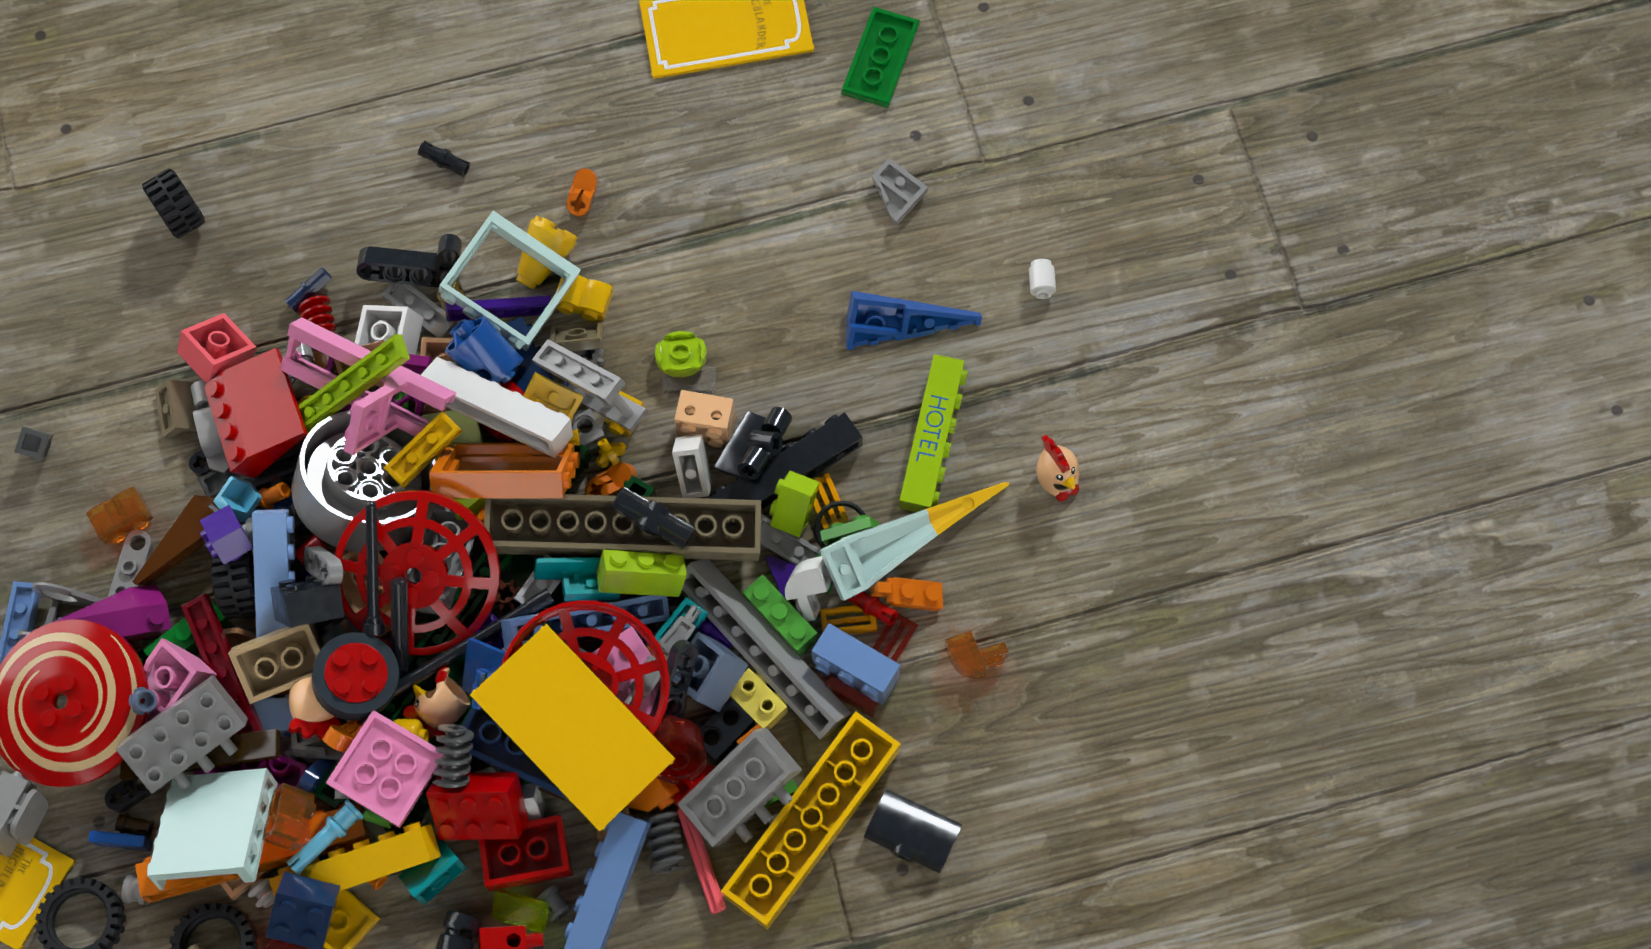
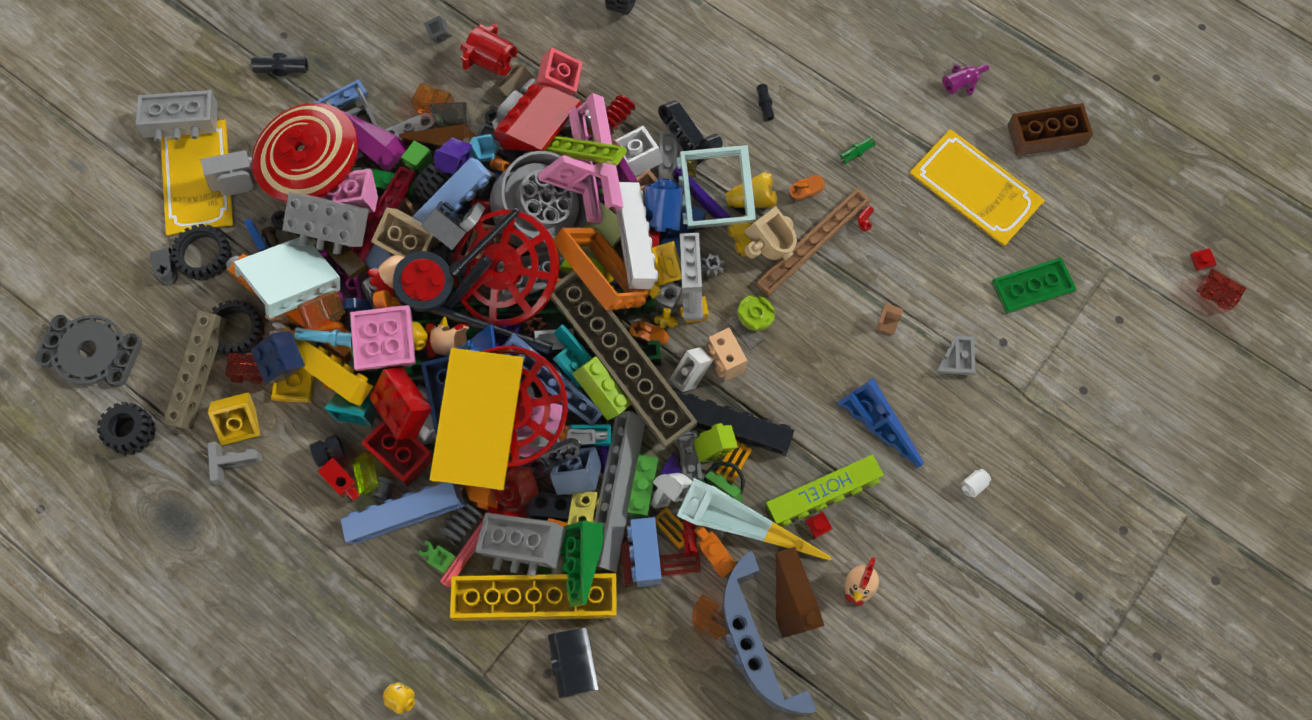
camera: 50 degrees right, 0 degrees up
sand blue plate [129,687,157,715] -> none
dark blue axle [284,268,332,312] -> none
yellow tile [383,411,462,488] -> none
dark grey piece [433,724,474,788] -> none
dark tan tile [550,321,604,352] -> none
black piece [612,487,695,550] -> none
black panel [714,407,792,480] -> none
none -> bright green piece [401,140,434,177]
none -> bright green plate [418,541,456,574]
none -> clear smoke slope [430,102,471,130]
none -> red container [460,24,518,76]
none -> green wedge [560,521,603,607]
none -> sand blue slope [722,551,816,715]
none -> tan piece [744,206,797,260]
none -> medium nougat tile [755,188,871,297]
none -> reddish brown wedge [776,547,825,638]
none -> red plate [805,511,833,539]
none -> green pin [839,136,876,164]
none -> red arm [857,205,874,231]
none -> medium nougat panel [876,303,904,335]

